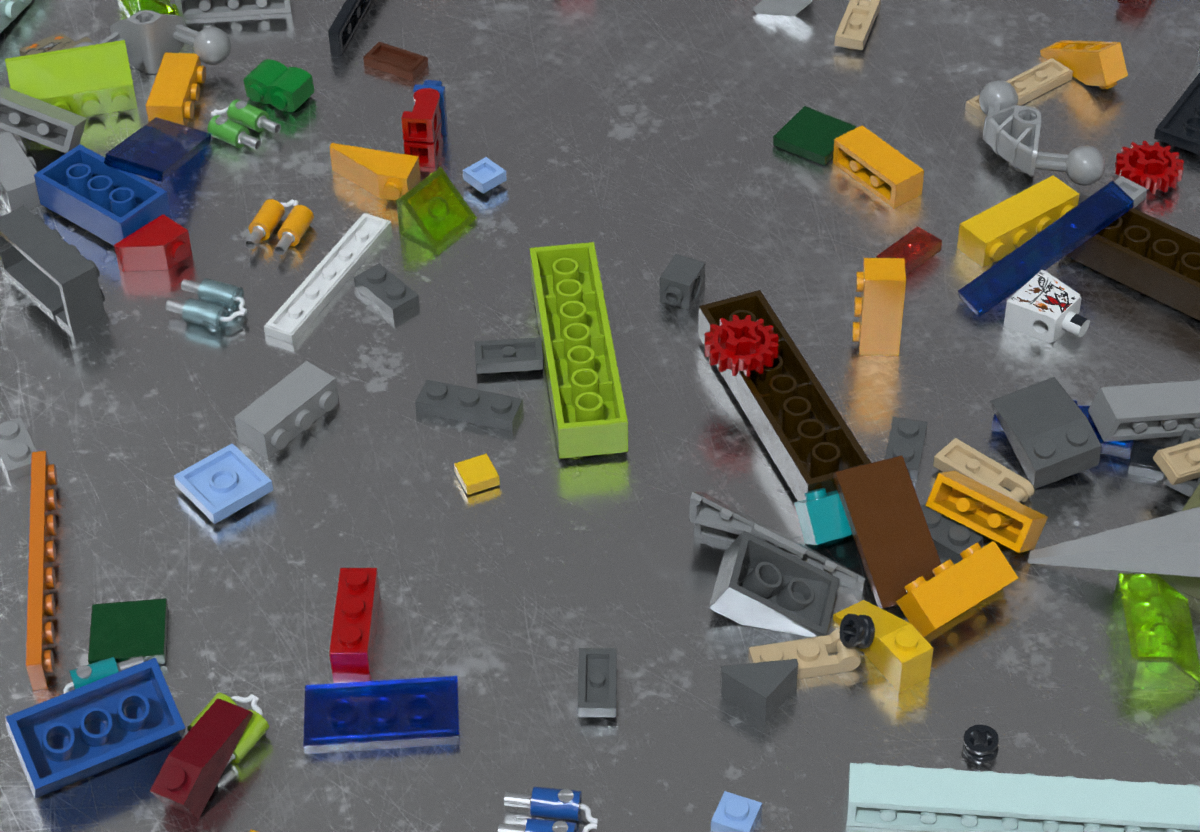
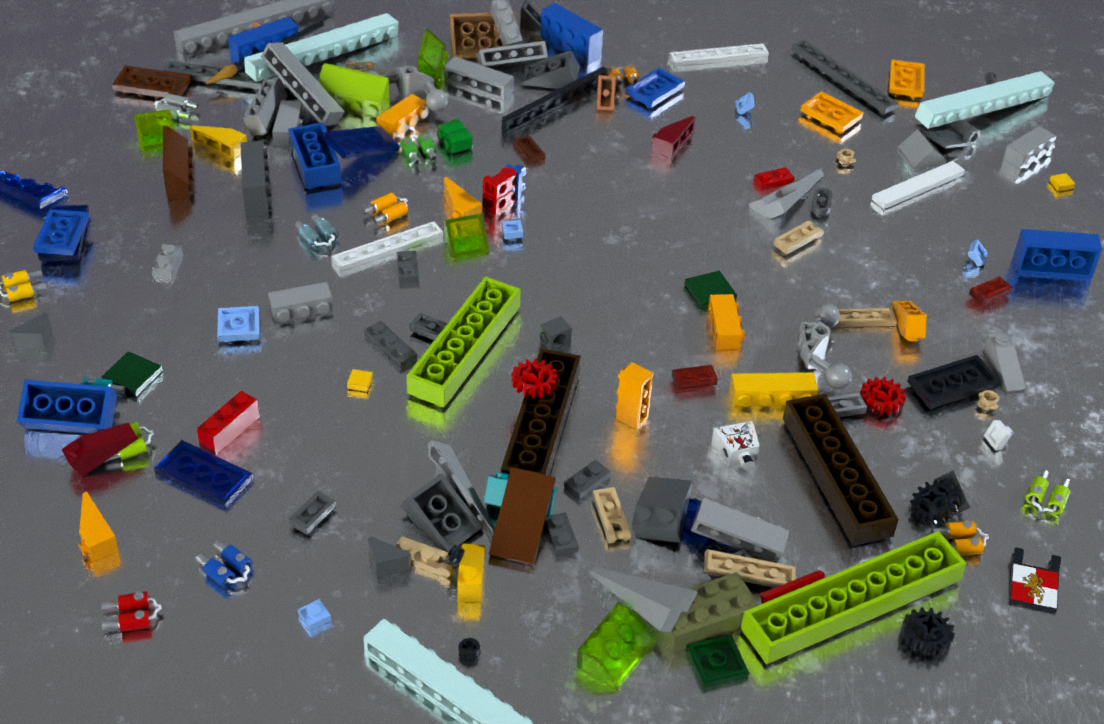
camera: 30 degrees right, 0 degrees up
orange plate [26,451,58,691] -> none
red slope [114,214,192,272] -> none
light orange brick [896,541,1018,637] -> none
light orange brick [925,471,1048,553] -> none
clear blue tile [958,180,1134,317] -> none

